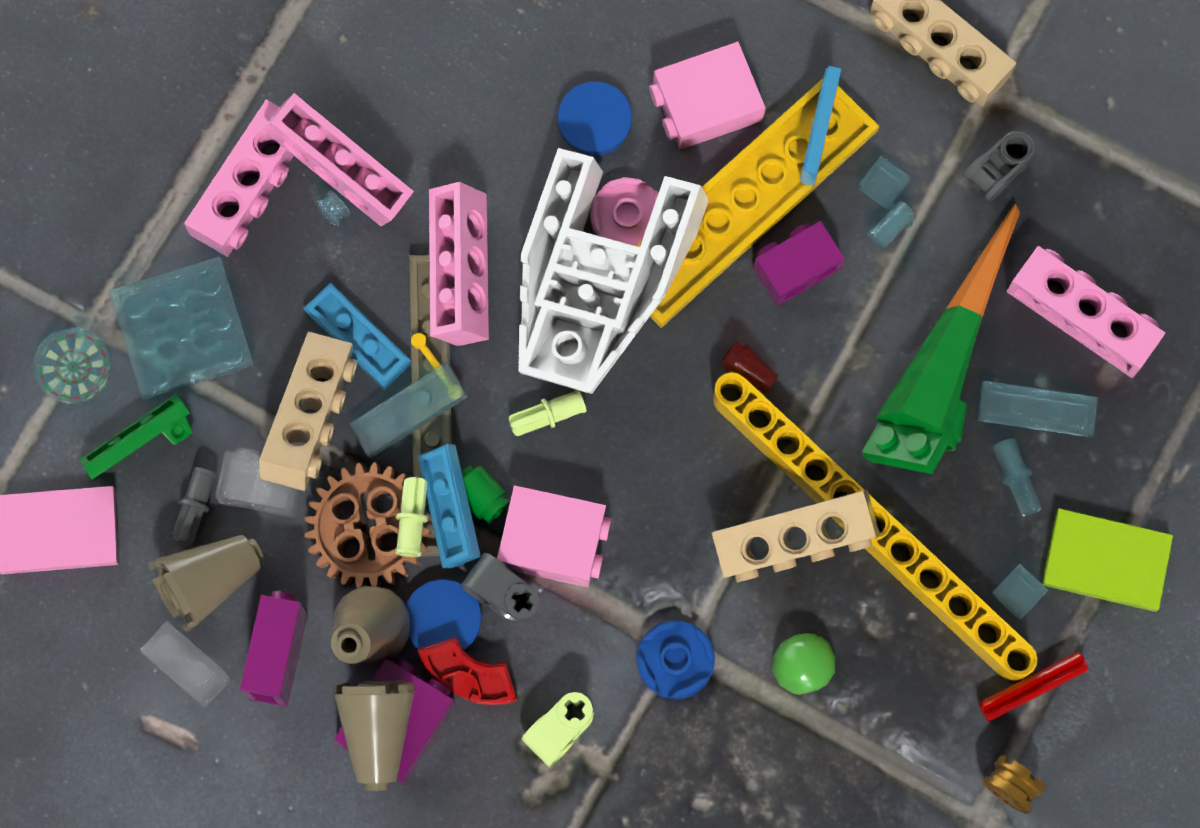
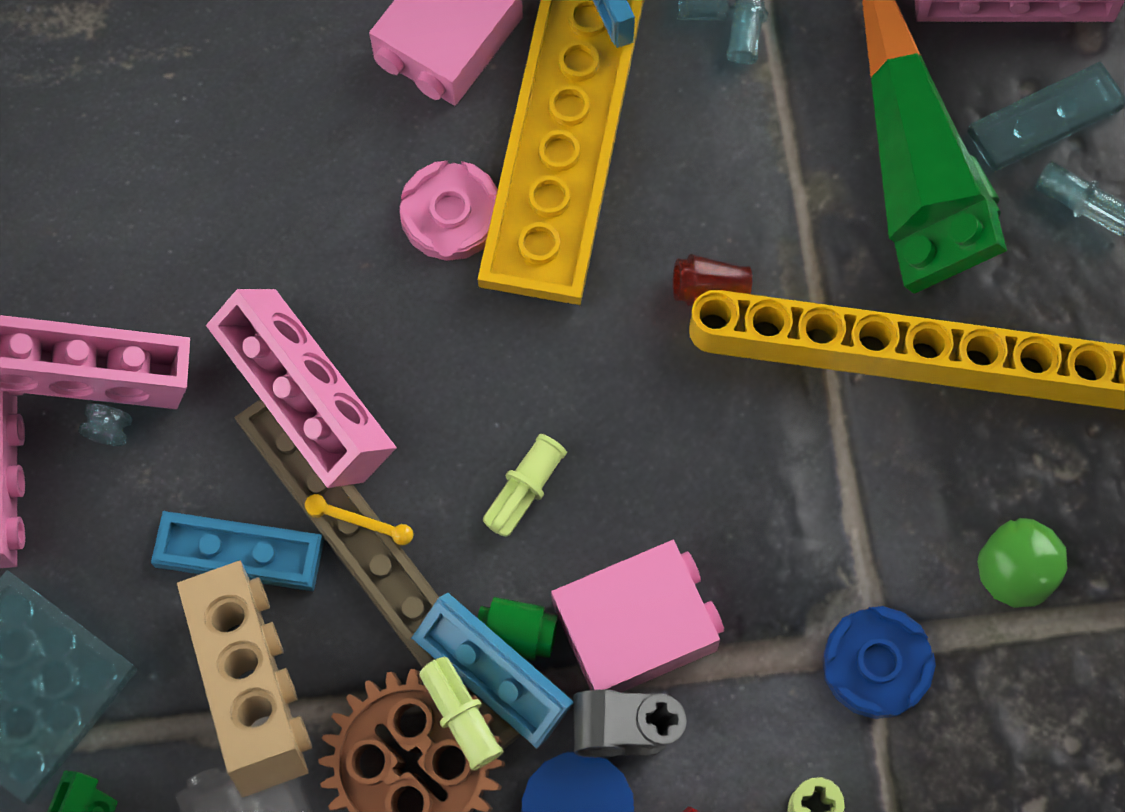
camera: 30 degrees left, 5 degrees down
clear light blue tile [350,362,468,458] -> none
white wedge [519,148,709,394] -> none
blue tile [558,82,632,156] -> none
tan brick [712,490,880,582] -> none
magenta brick [753,221,845,306] -> none

